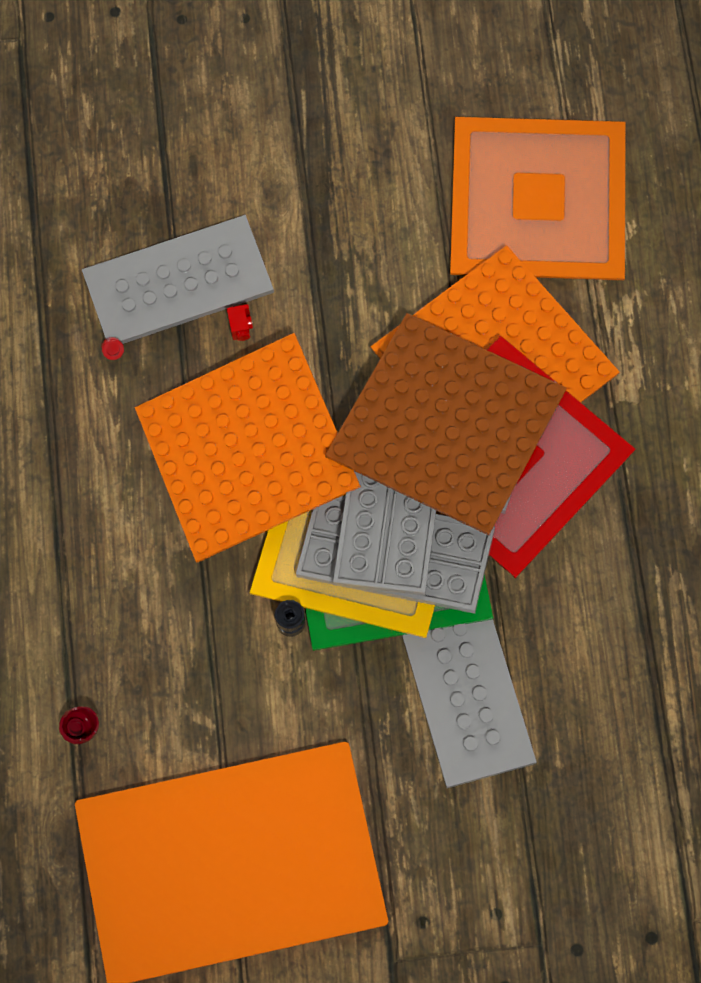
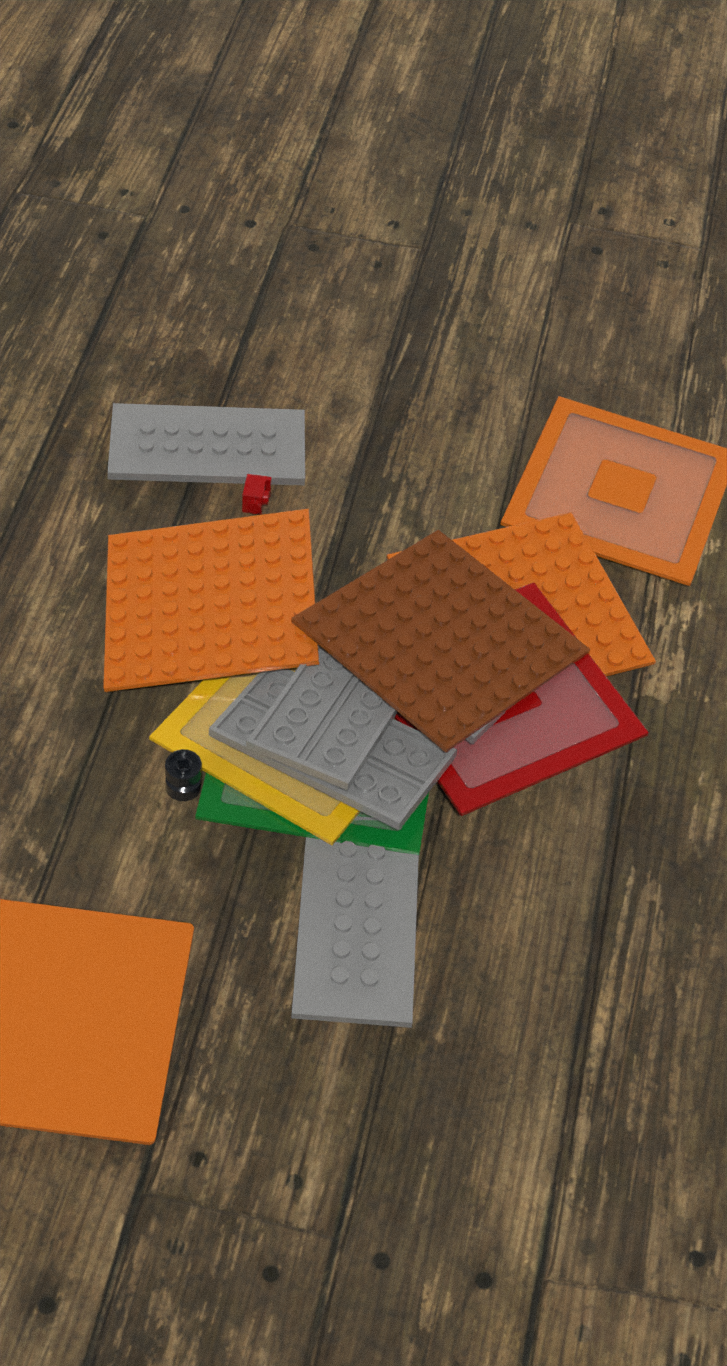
camera: 10 degrees right, 20 degrees down
red tile [101,337,124,360] -> none

